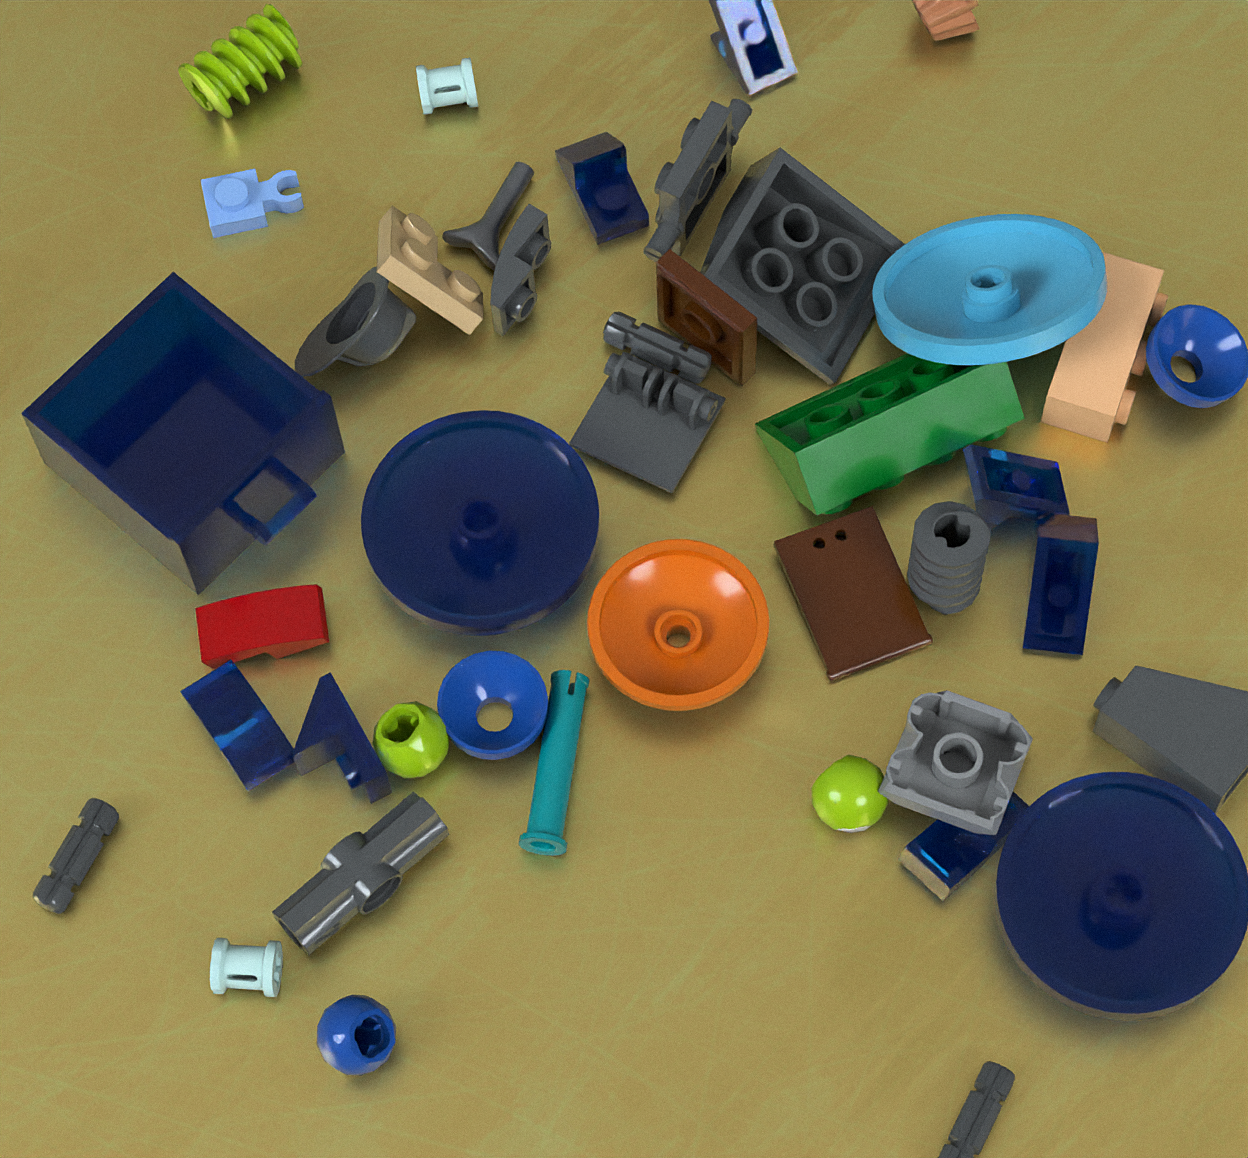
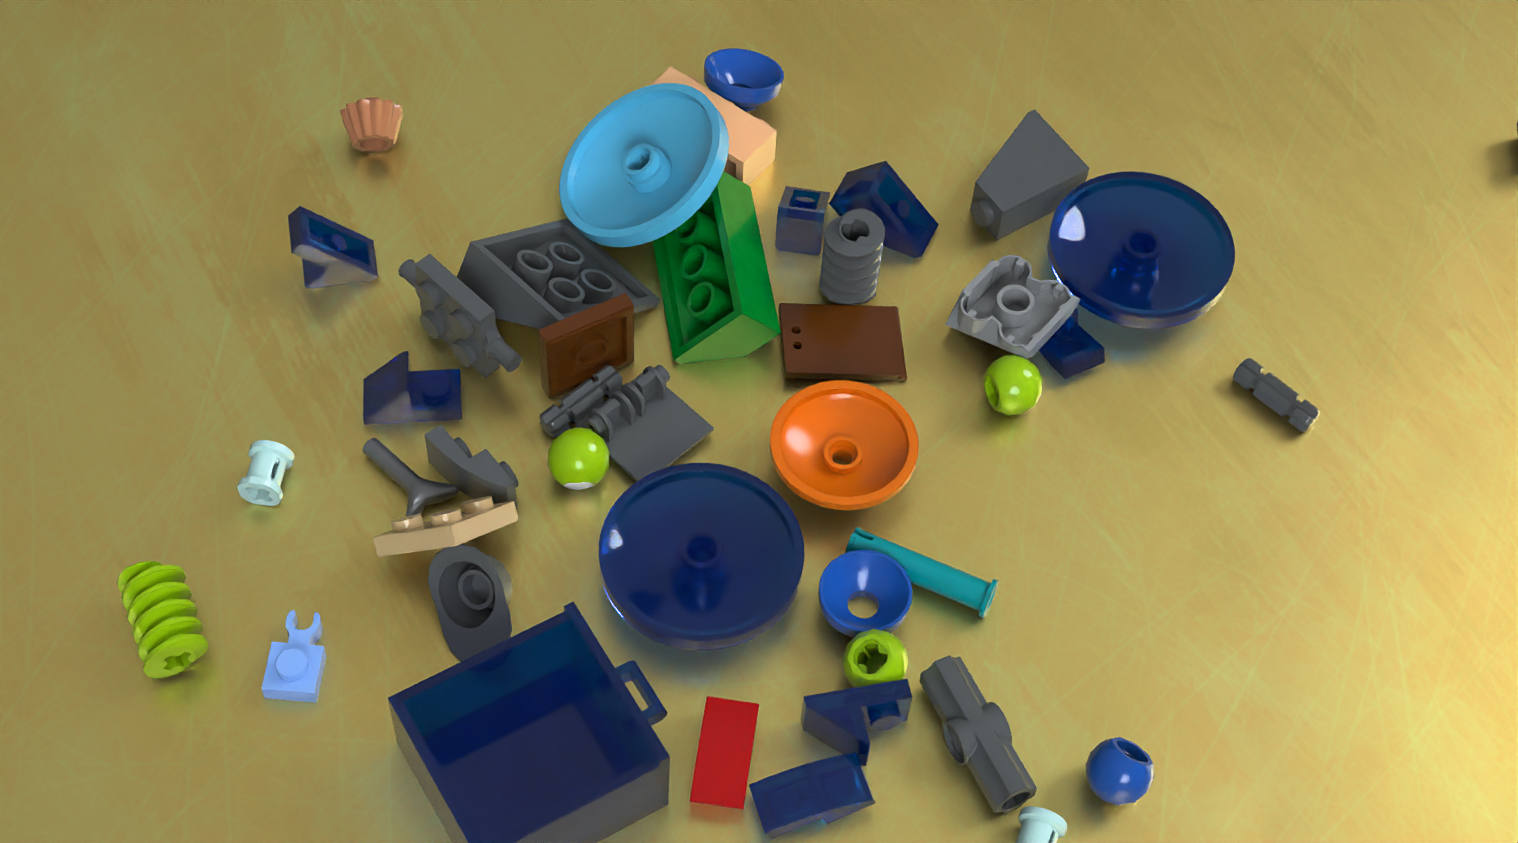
camera: 80 degrees left, 10 degrees down
none -> lime piece [547,427,610,490]

